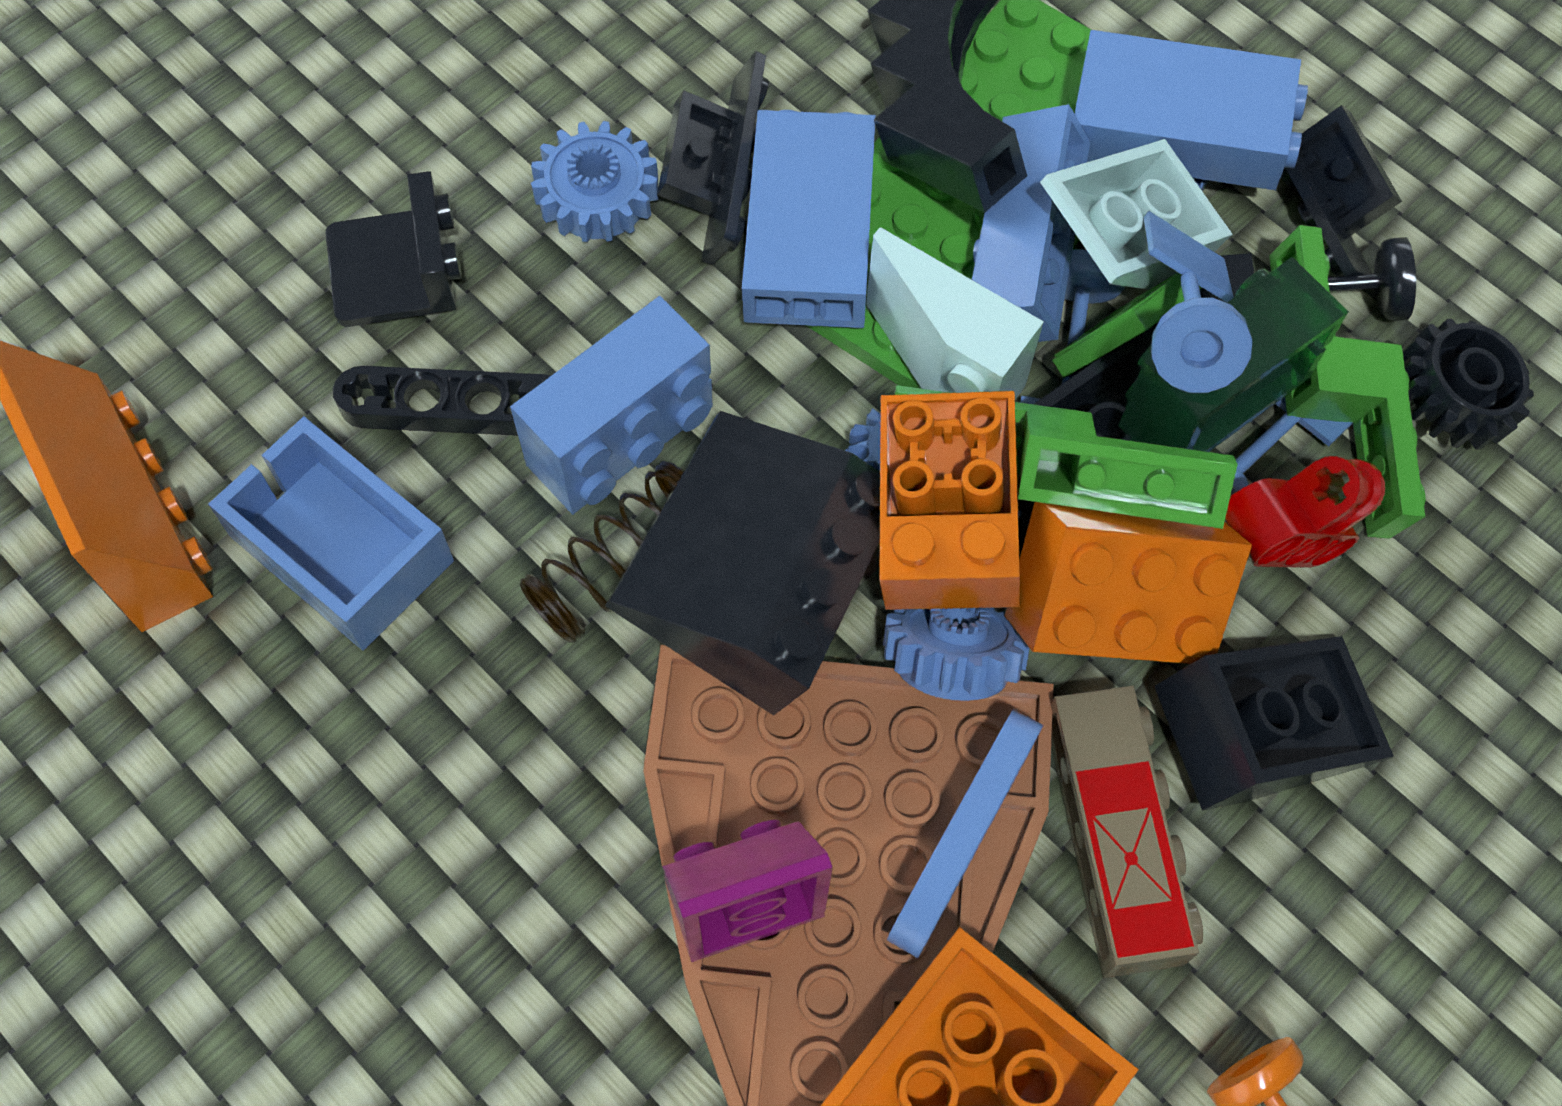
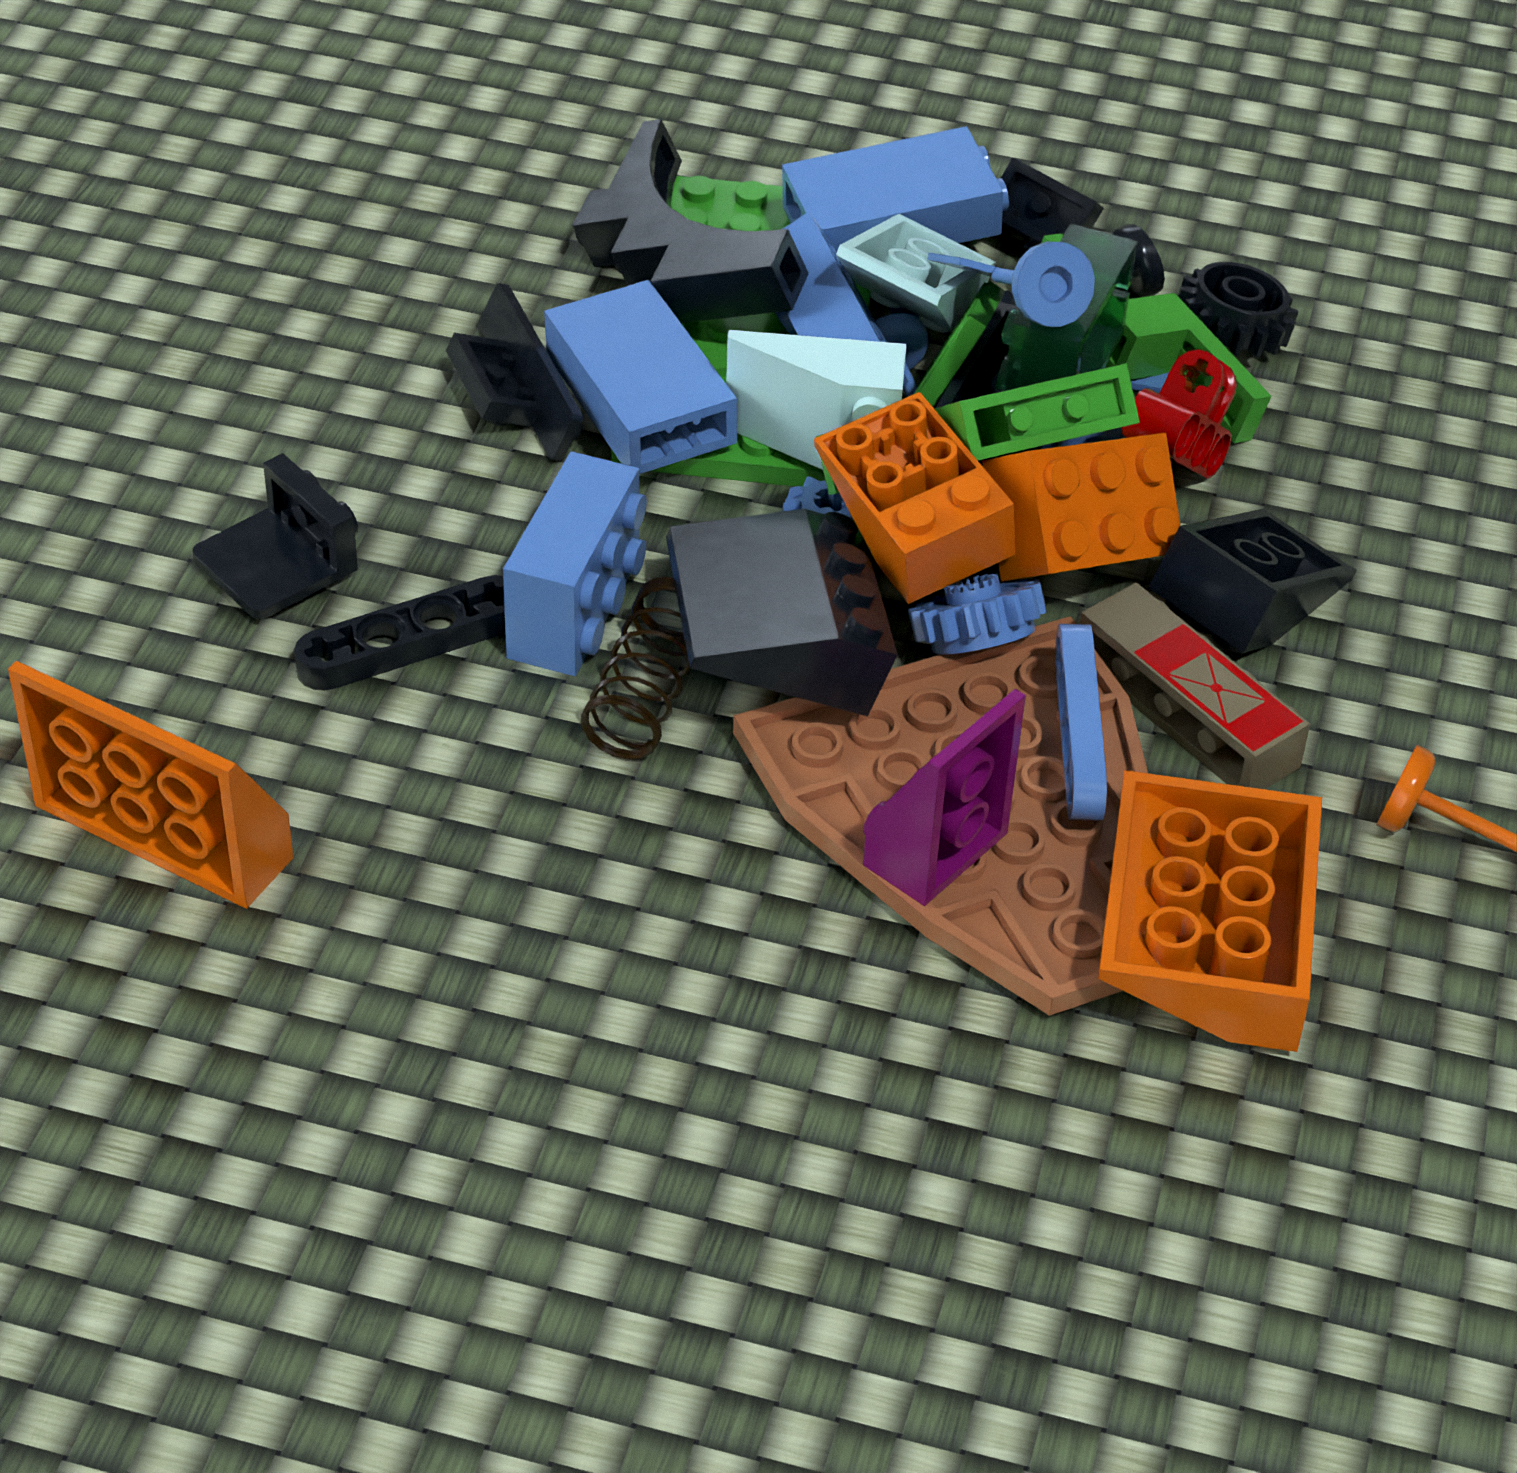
camera: 30 degrees left, 20 degrees down
medium blue piece [208,416,454,651] -> none
medium blue gear [531,121,659,242] -> none

